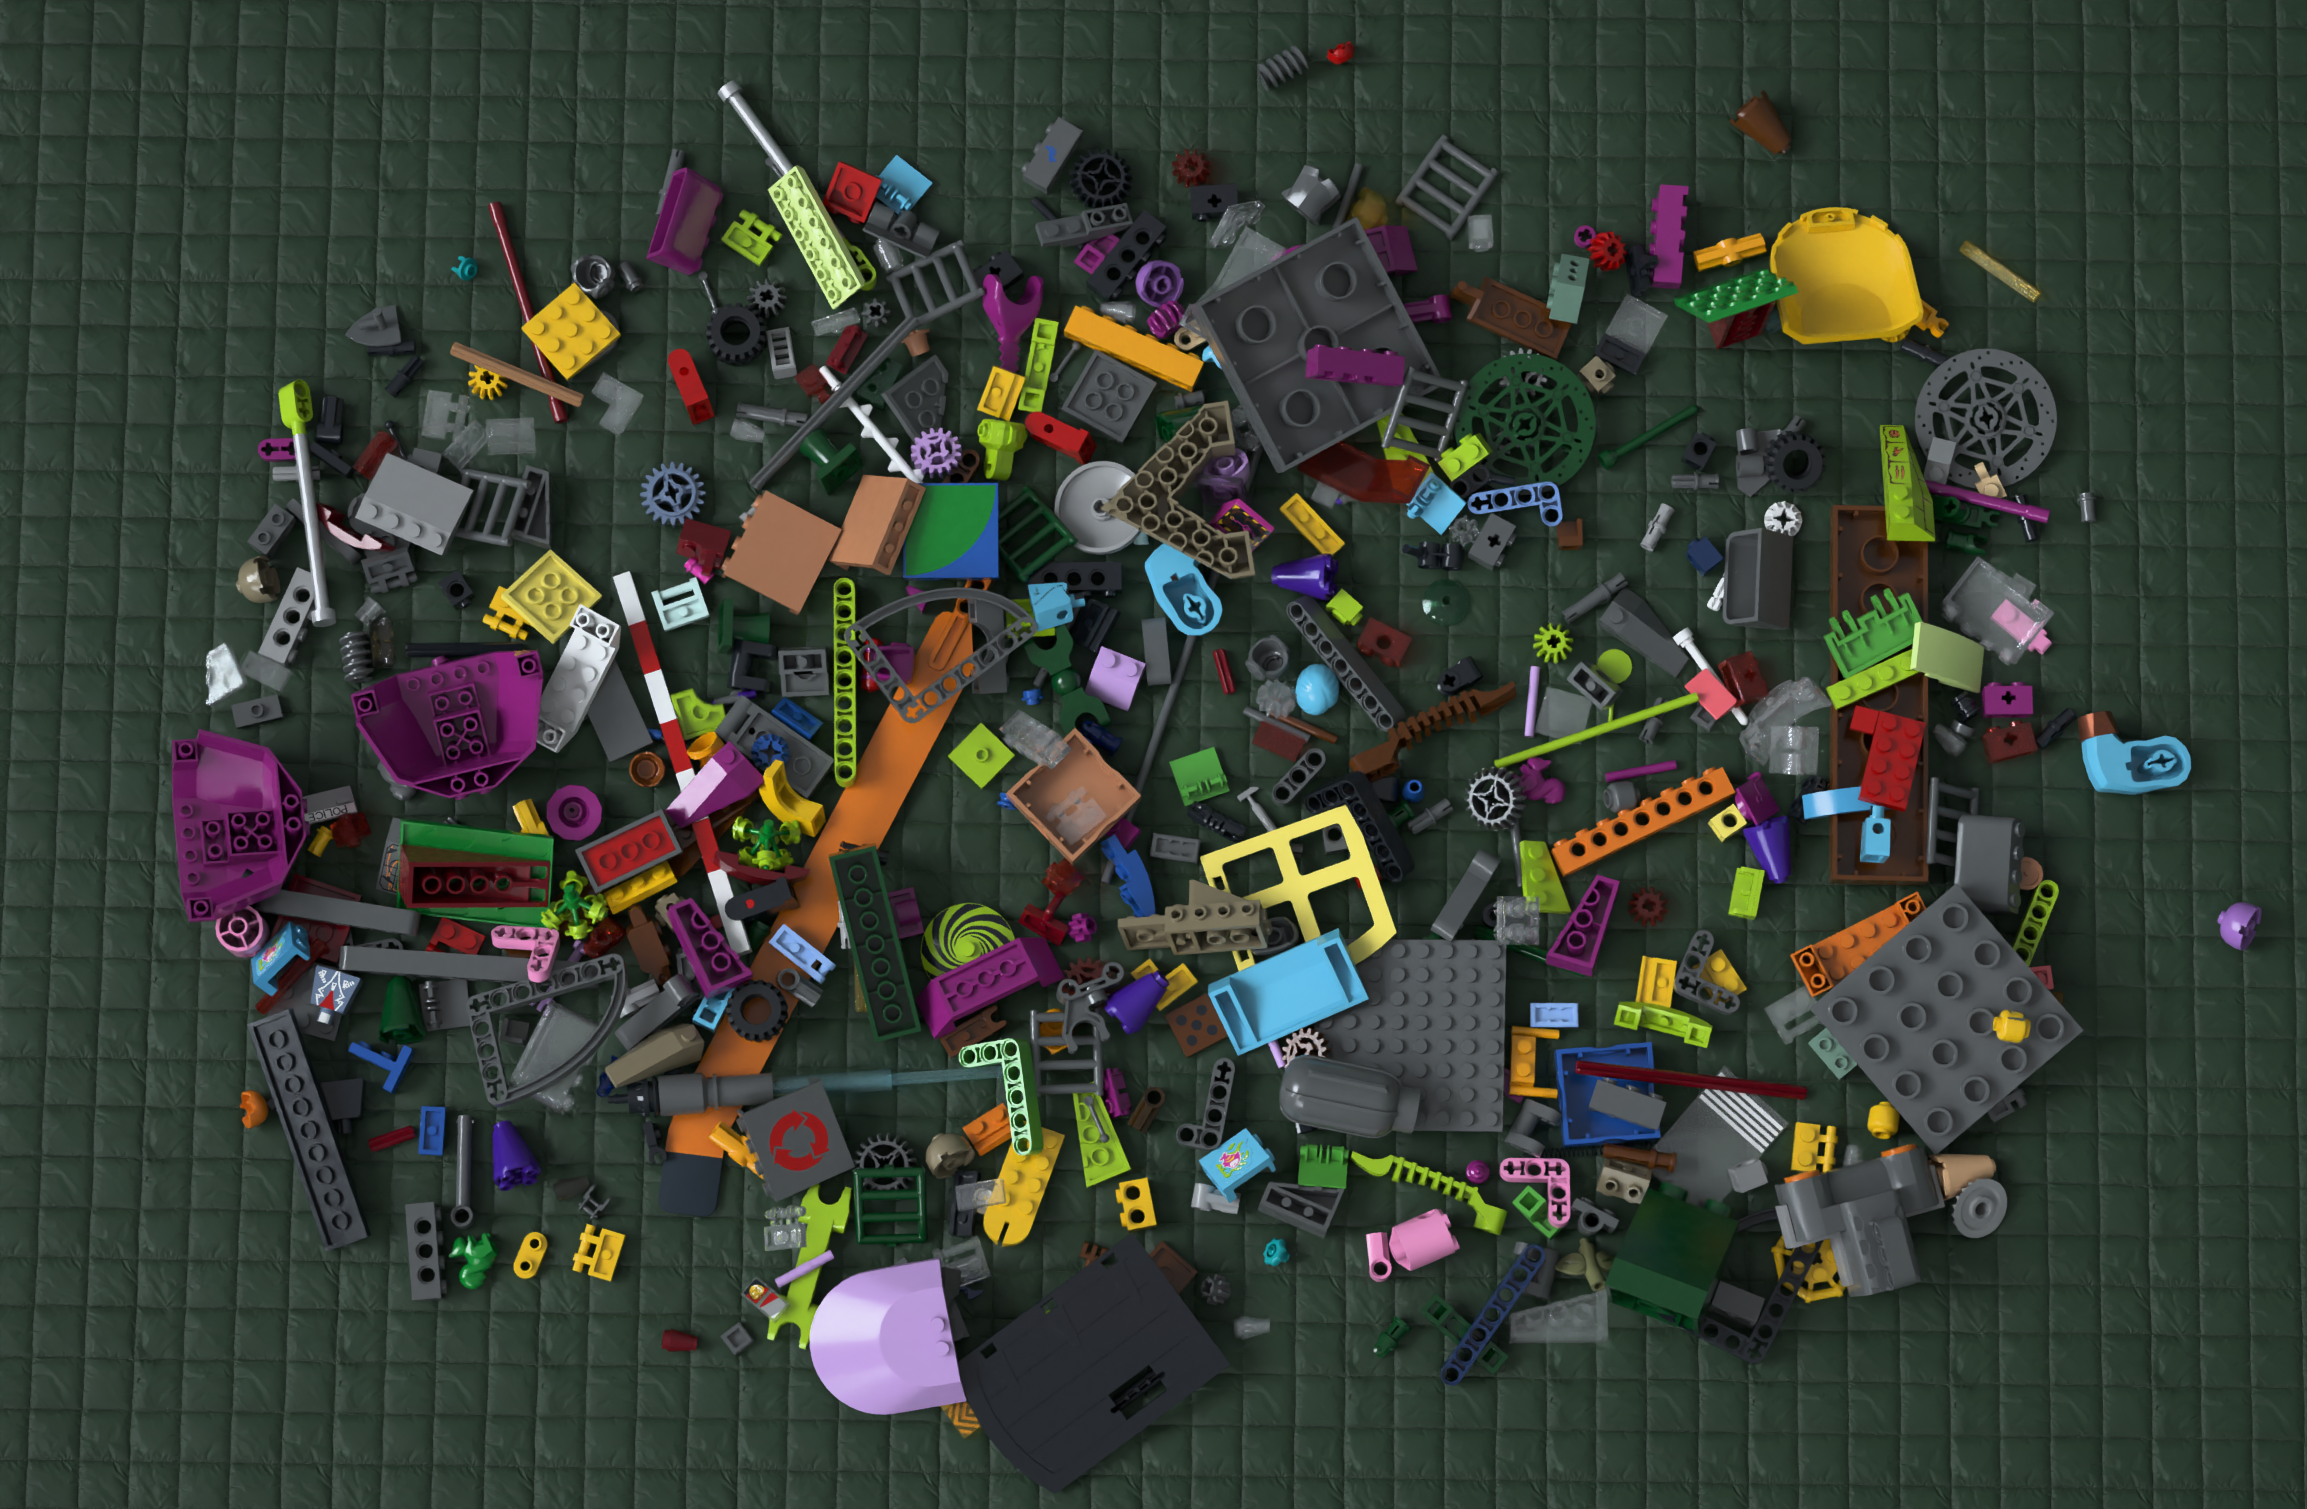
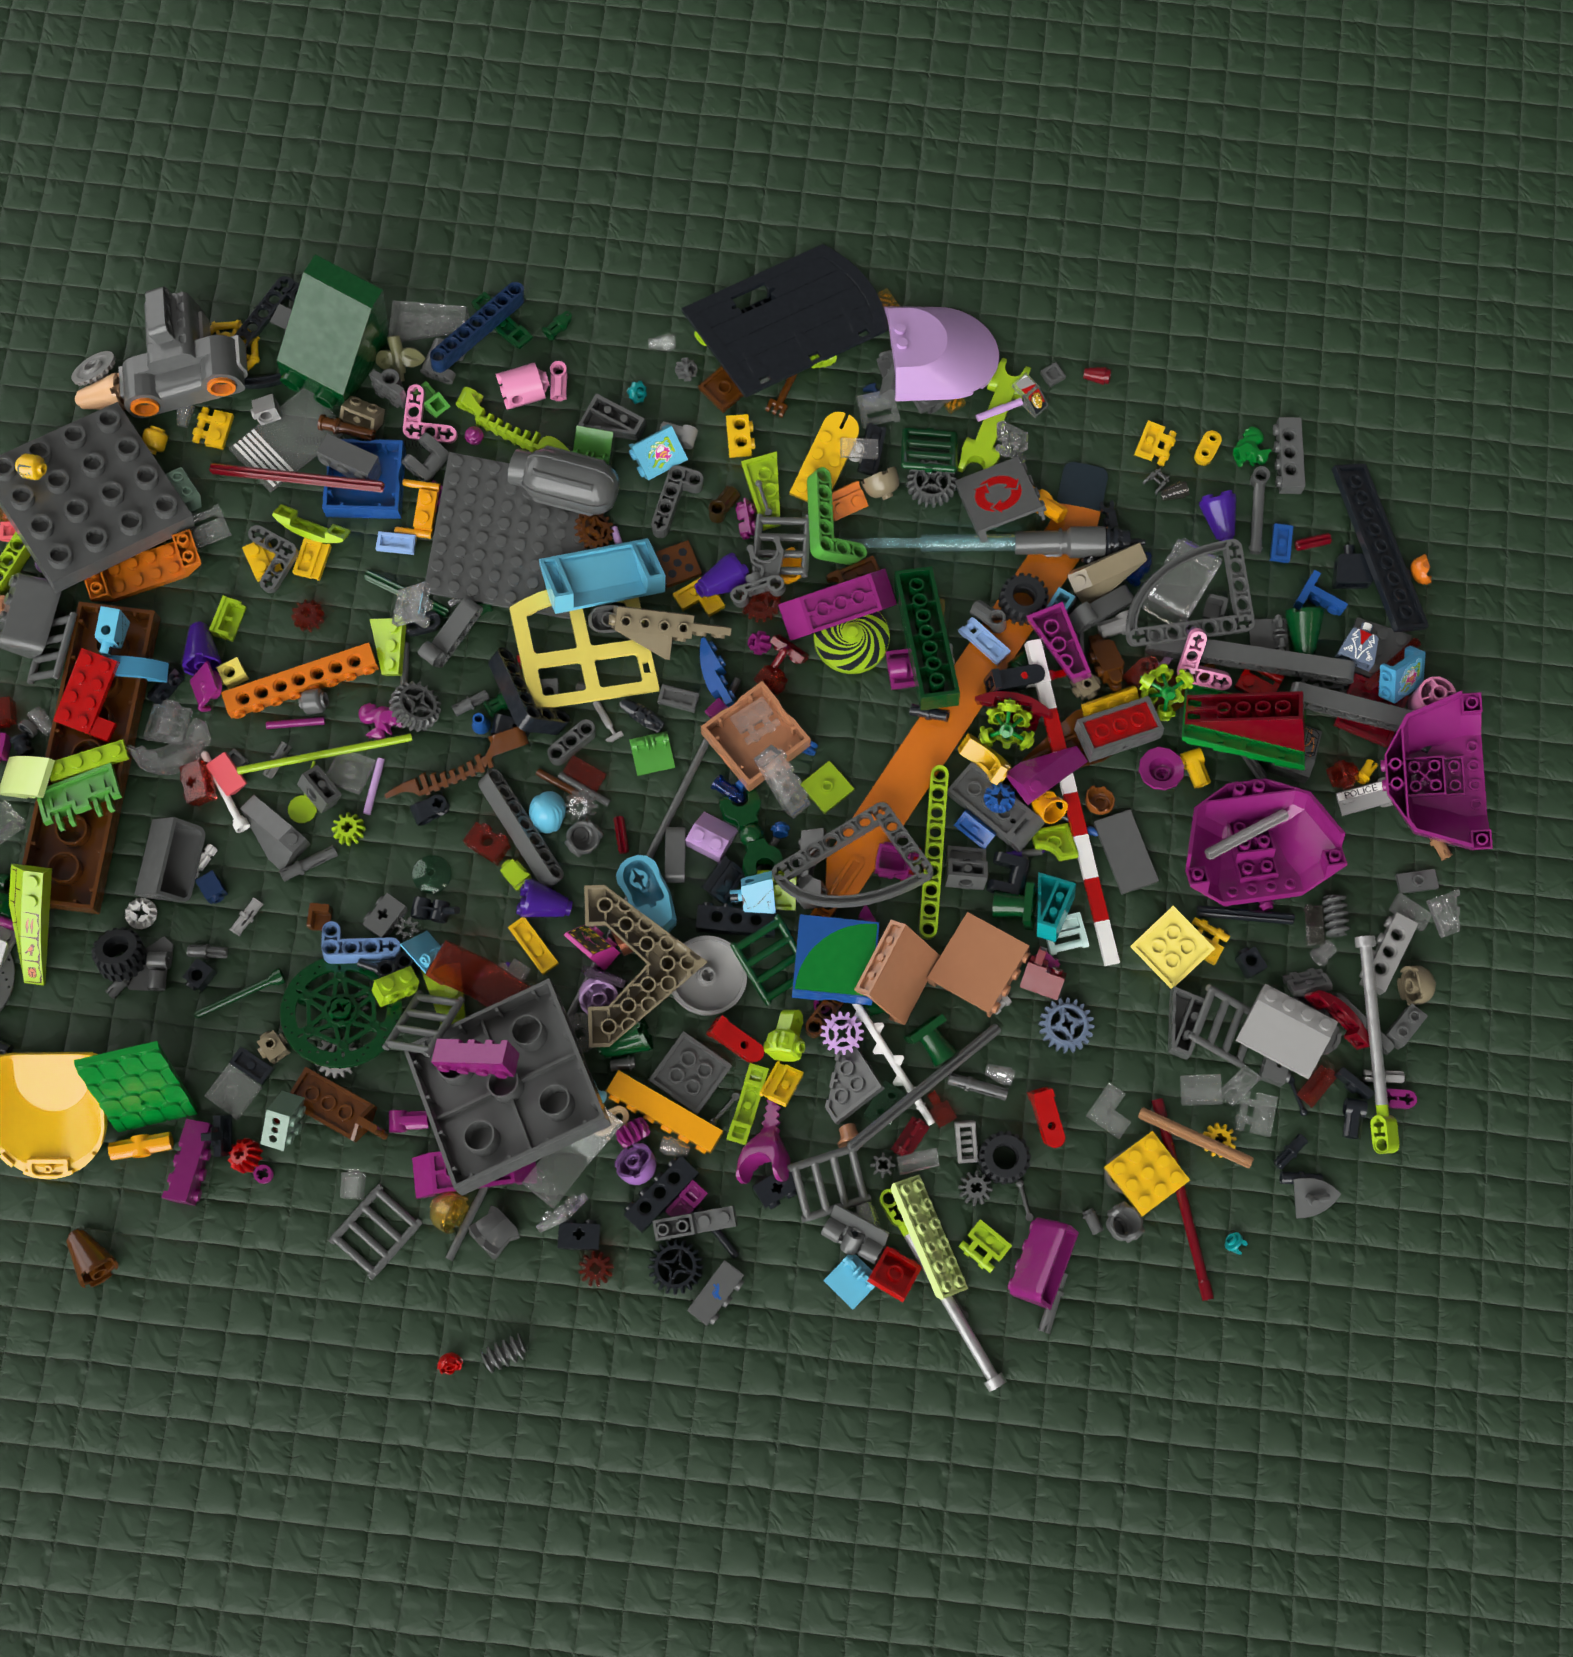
camera: 175 degrees left, 5 degrees down
white slope [537,604,621,753] -> none
magenta wedge [1546,875,1620,977] -> none
none -> teal wedge [1037,872,1076,942]
none -> light grey axle [1204,809,1289,860]

